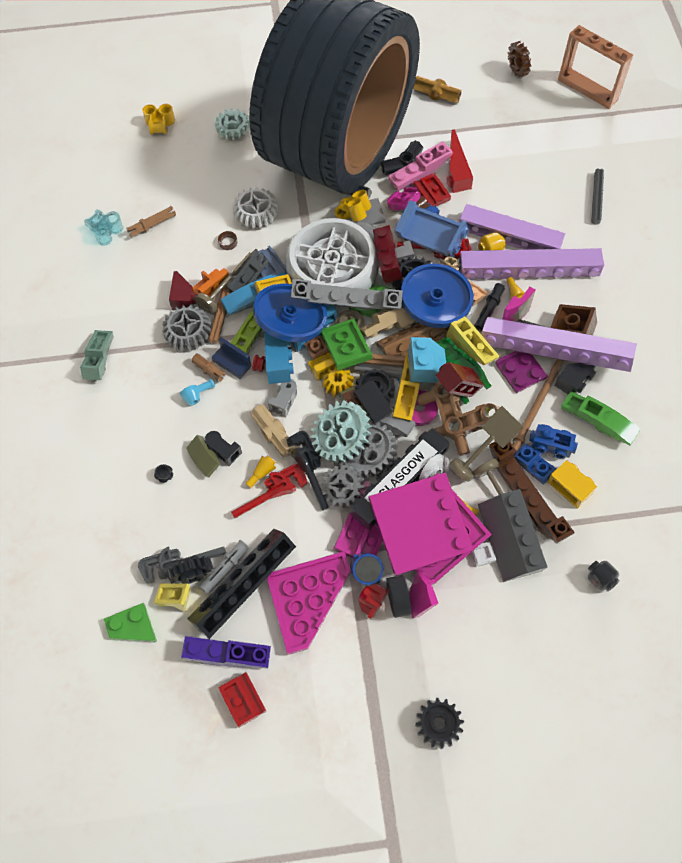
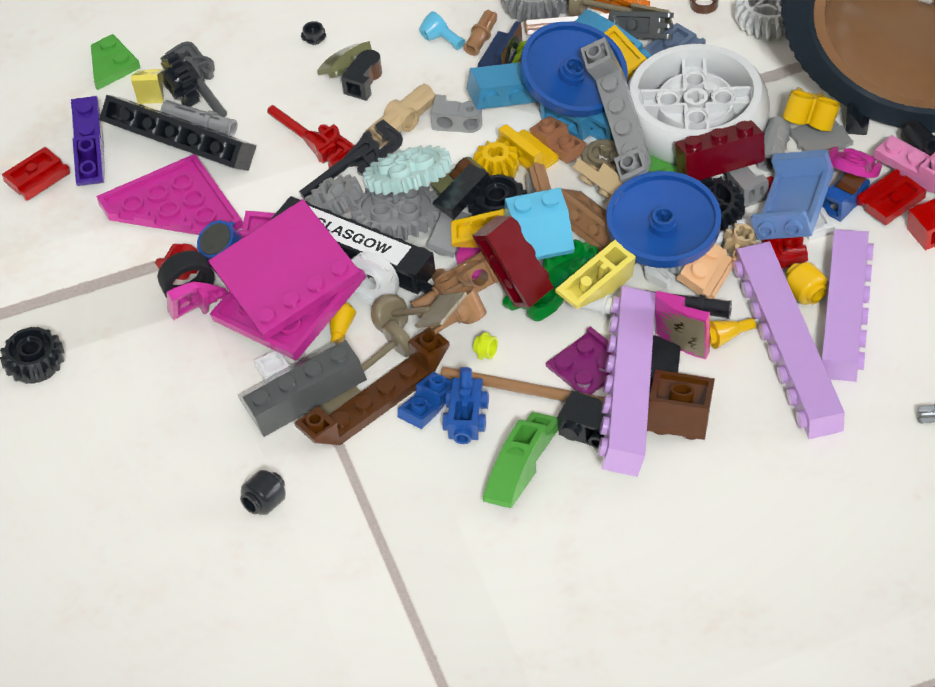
camera: 80 degrees right, 15 degrees down
yellow cone [245,455,276,488] -> none
bright green tile [320,318,373,371] -> none
yellow brick [547,460,597,509] -> none

